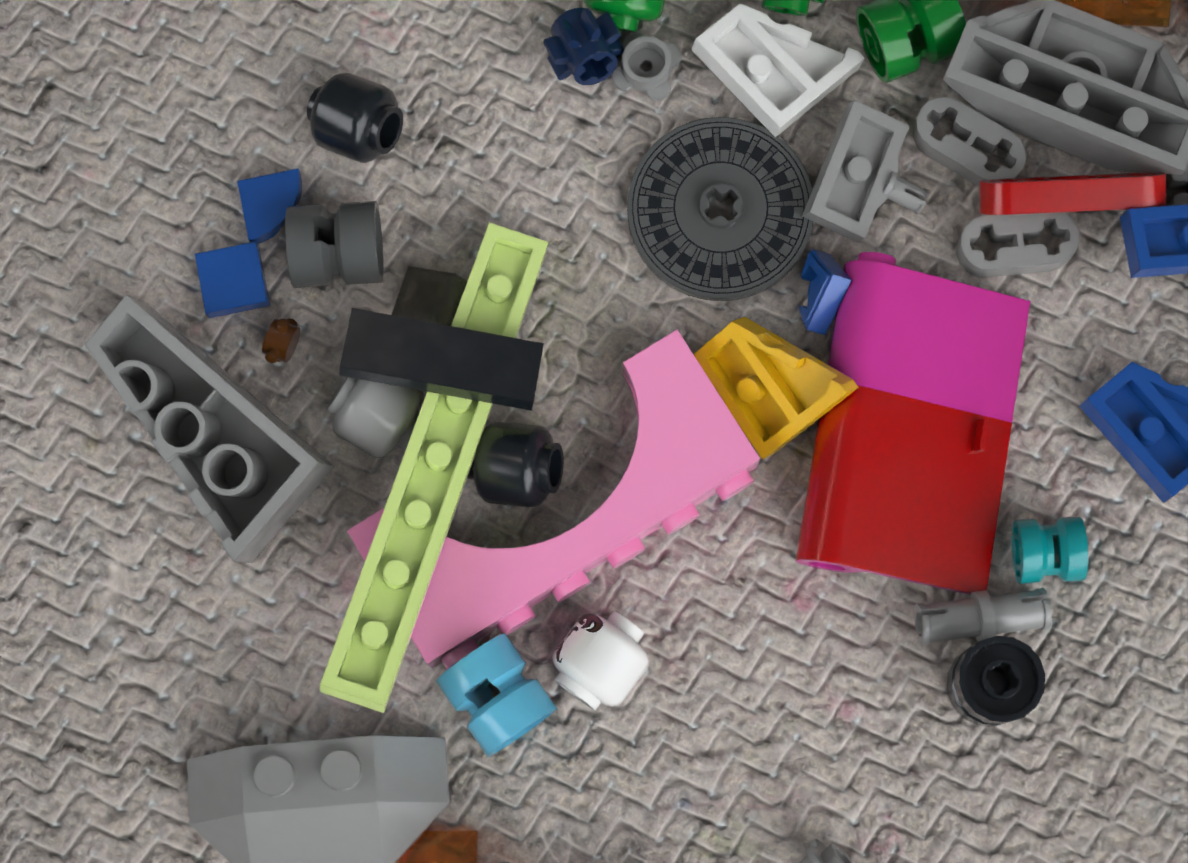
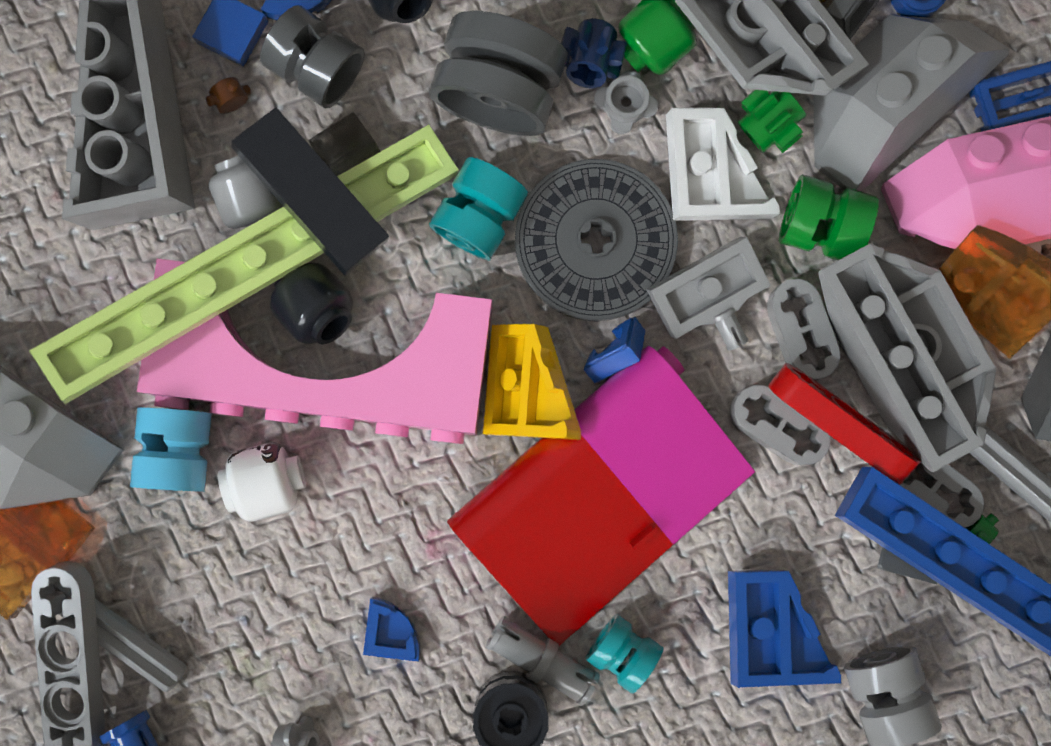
camera: 30 degrees right, 5 degrees up
none -> blue tile [363,597,421,662]
none -> dark grey wheel [429,10,568,136]
none -> teal wheel [429,157,528,261]

